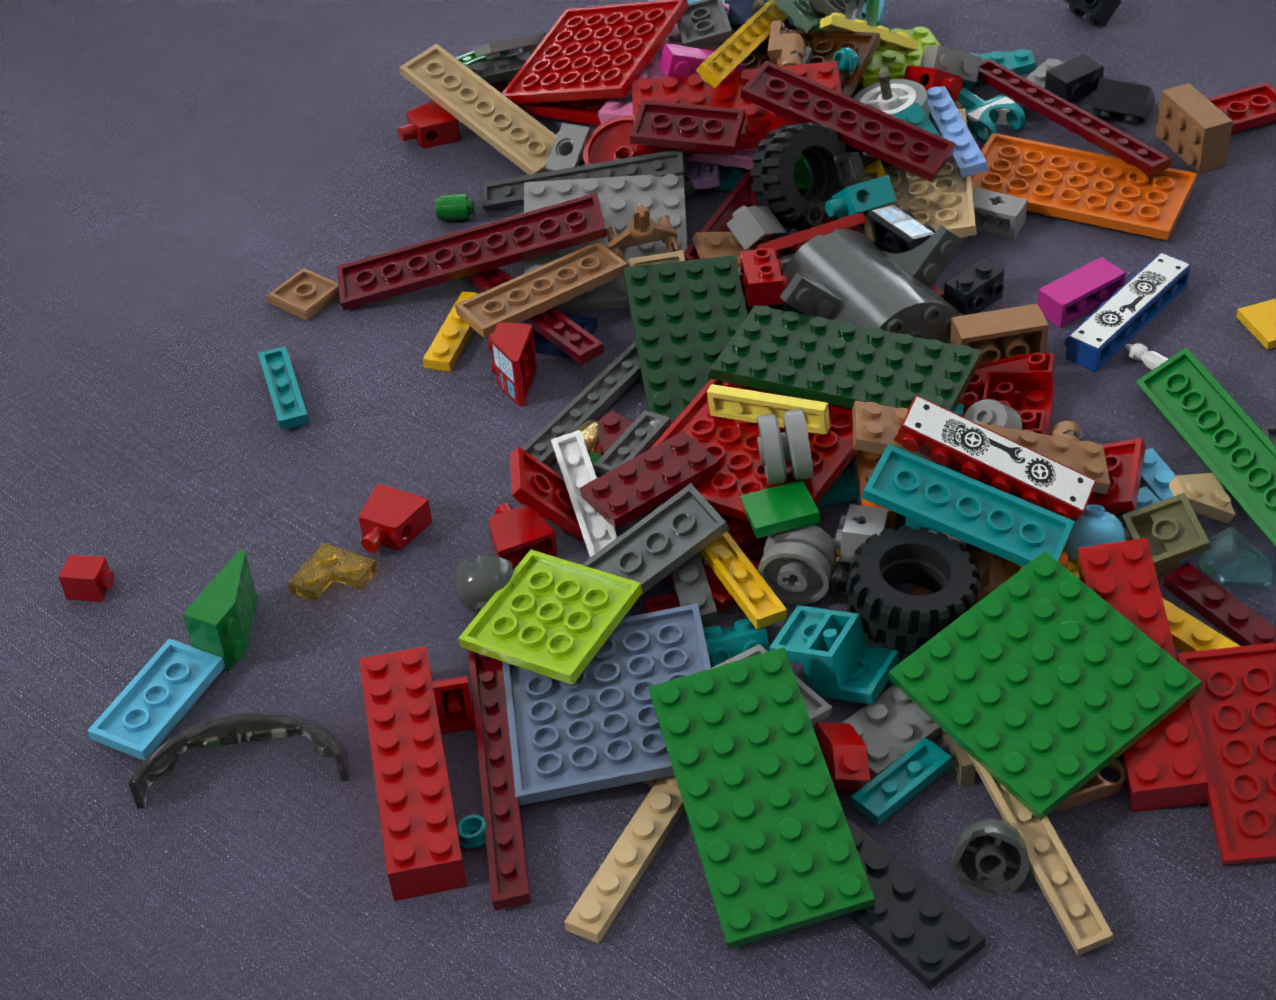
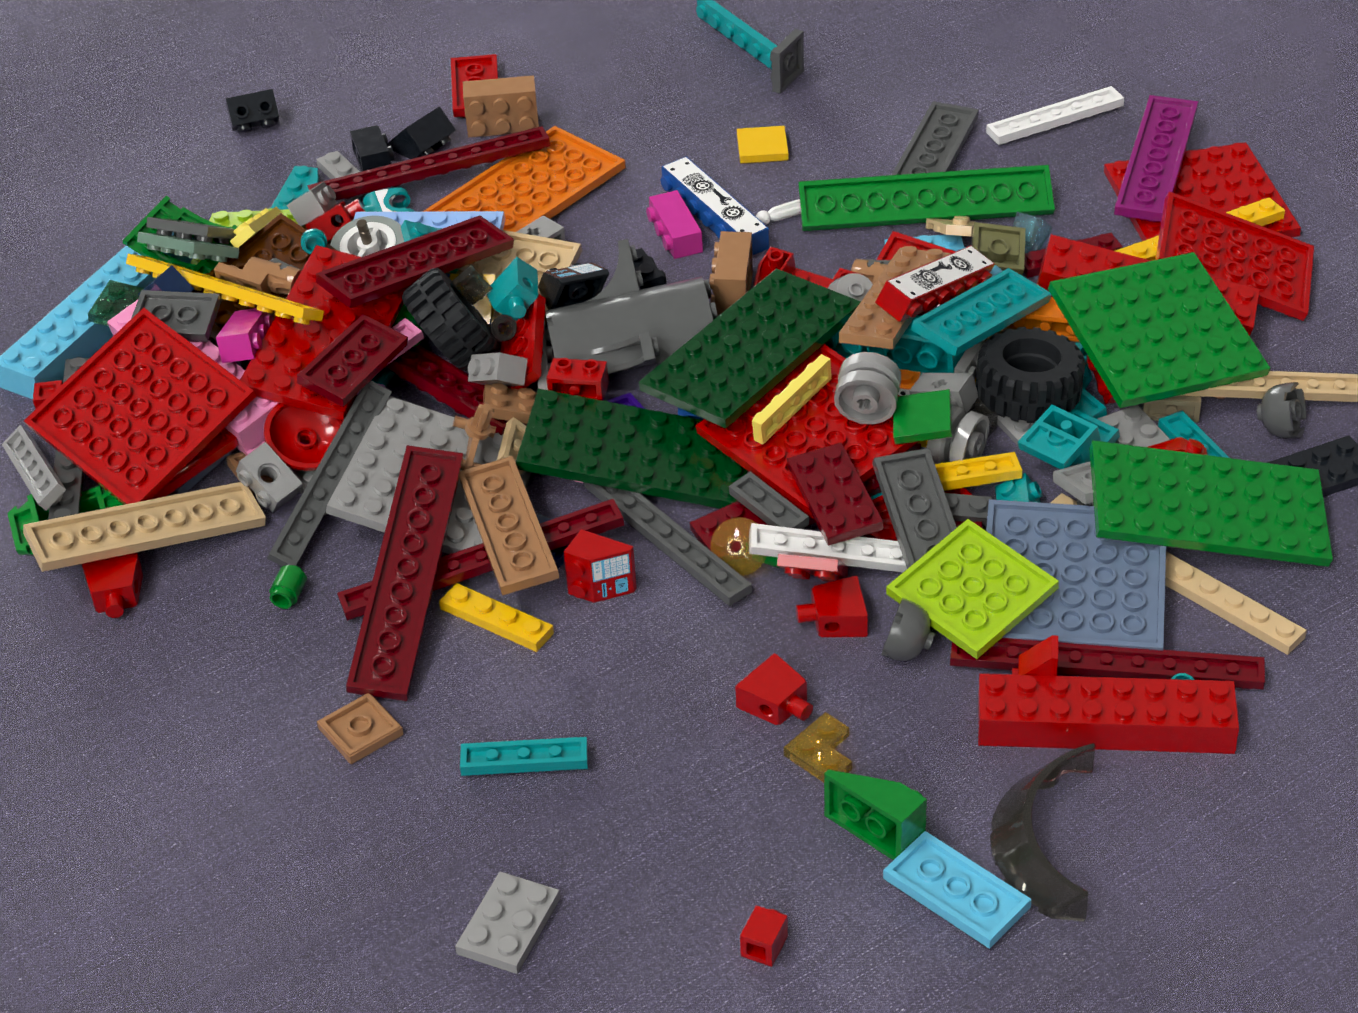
camera: 75 degrees left, 0 degrees up
none -> light grey plate [455,872,560,974]

